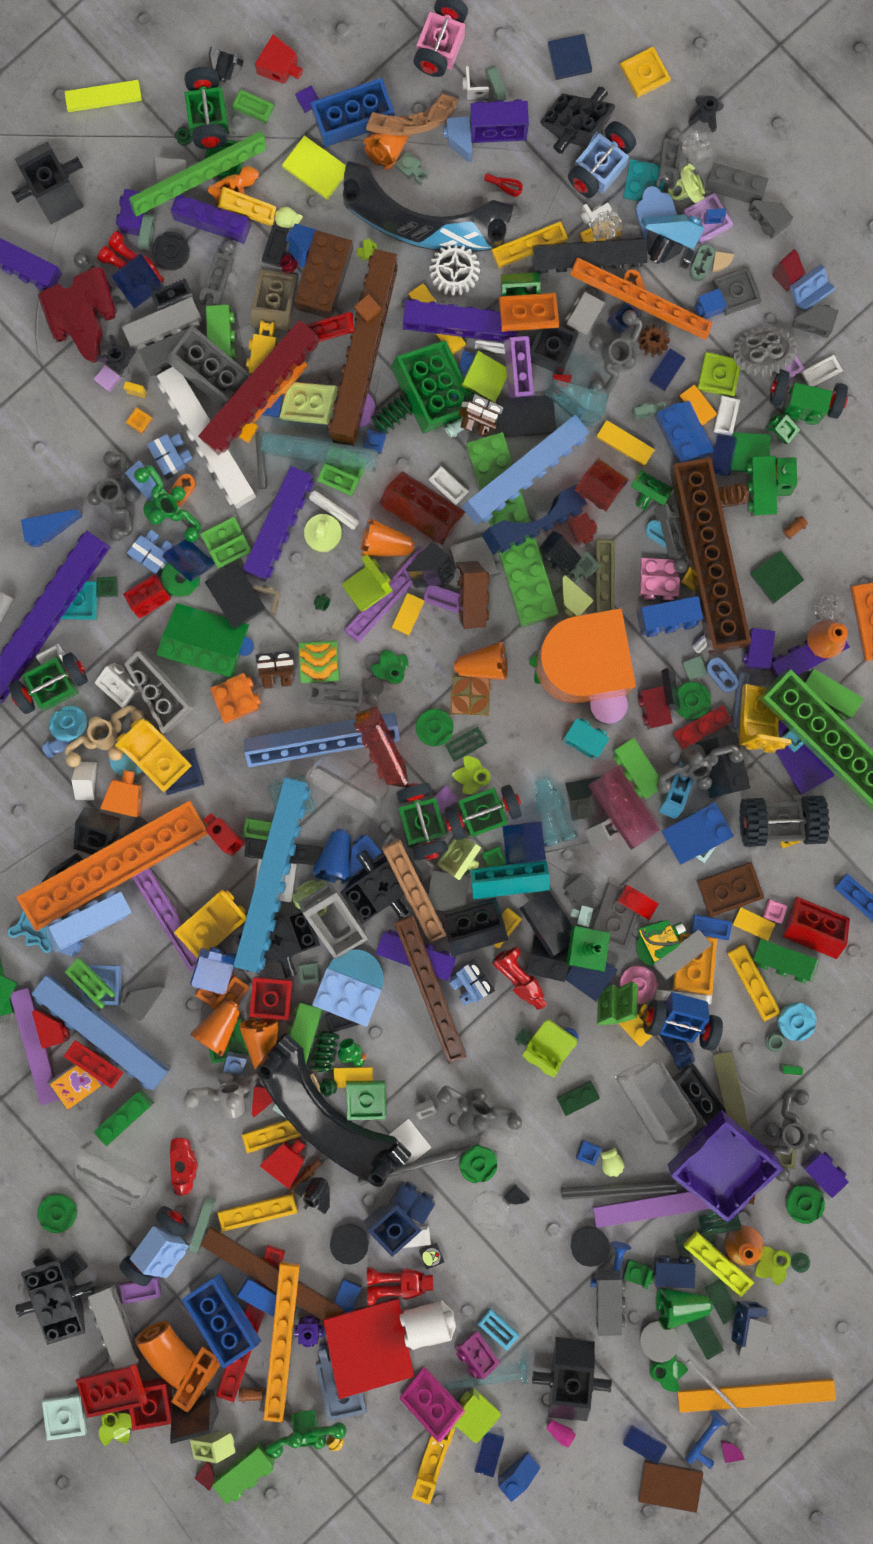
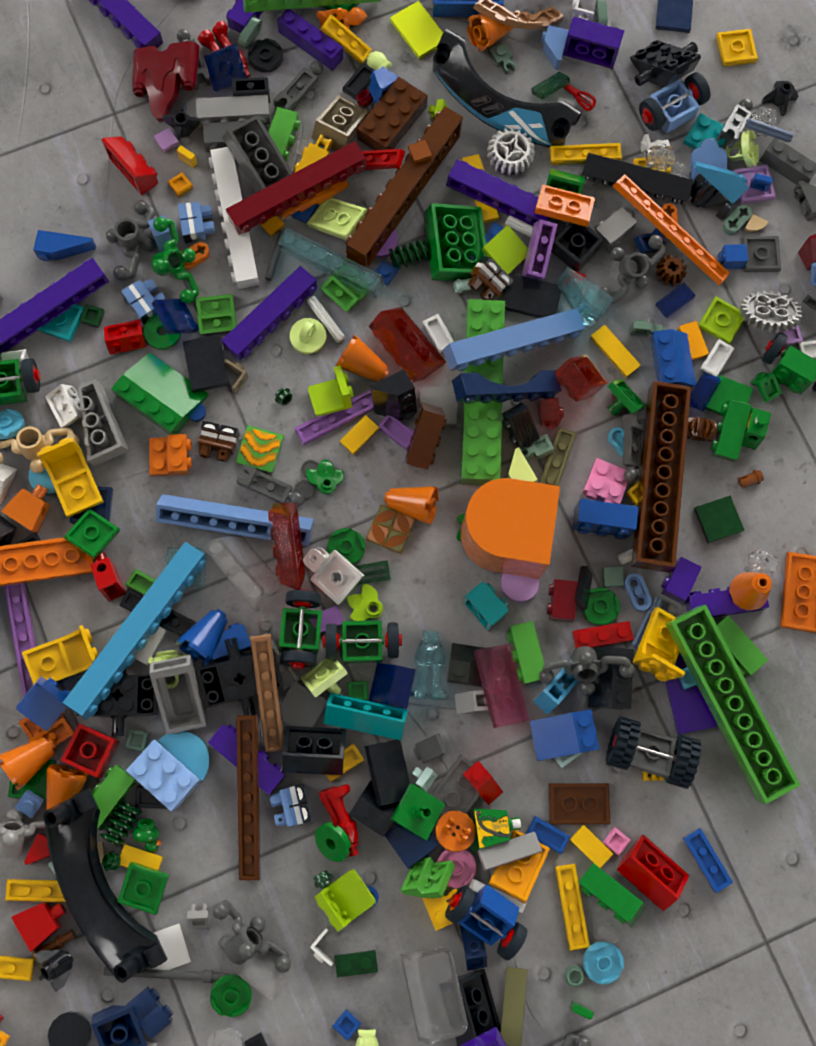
camera: 10 degrees right, 10 degrees down
none -> green tile [64,508,120,560]
none -> red slope [101,136,158,196]
none -> white plate [303,547,364,605]
none -> white bracket [310,927,334,966]
none -> green tile [315,822,351,862]
none -> orange plate [435,811,476,853]
none -> clear green tile [531,71,570,100]
none -> sand blue axle [745,118,793,142]

